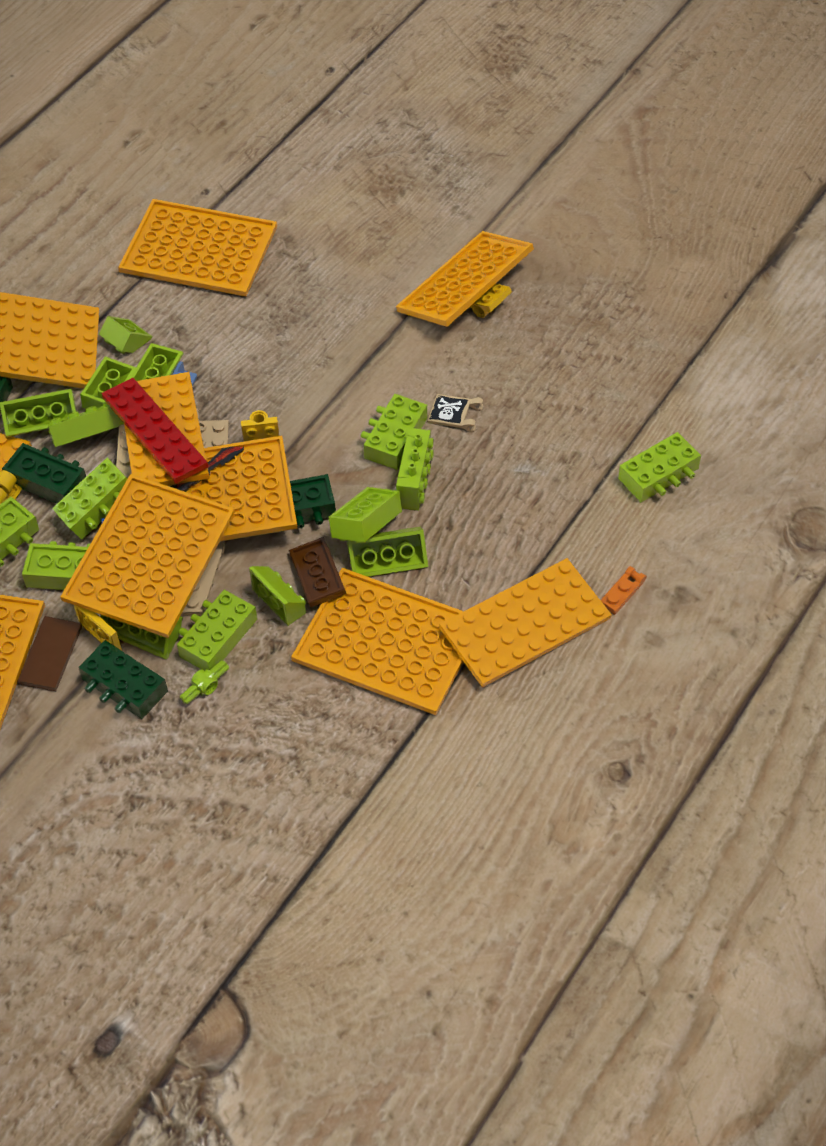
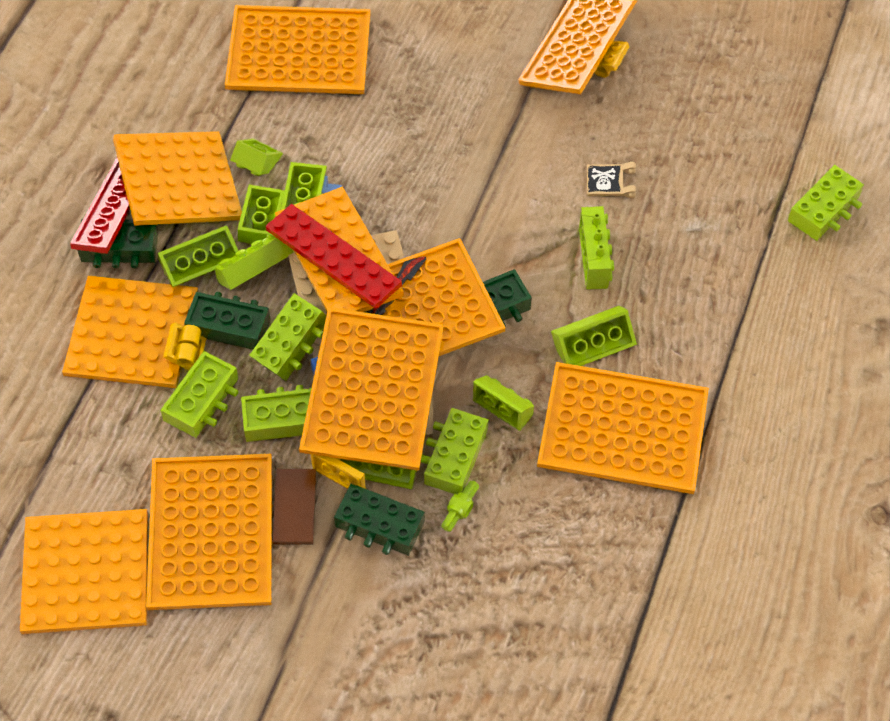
camera: 15 degrees left, 5 degrees up
yellow plate [241,410,279,442] -> none
reddish brown tile [289,537,347,608] -> none
lime piece [329,487,402,543] -> none
lime piece [361,393,427,470] -> none
light orange plate [439,558,612,688] -> none
orange plate [601,566,647,615] -> none

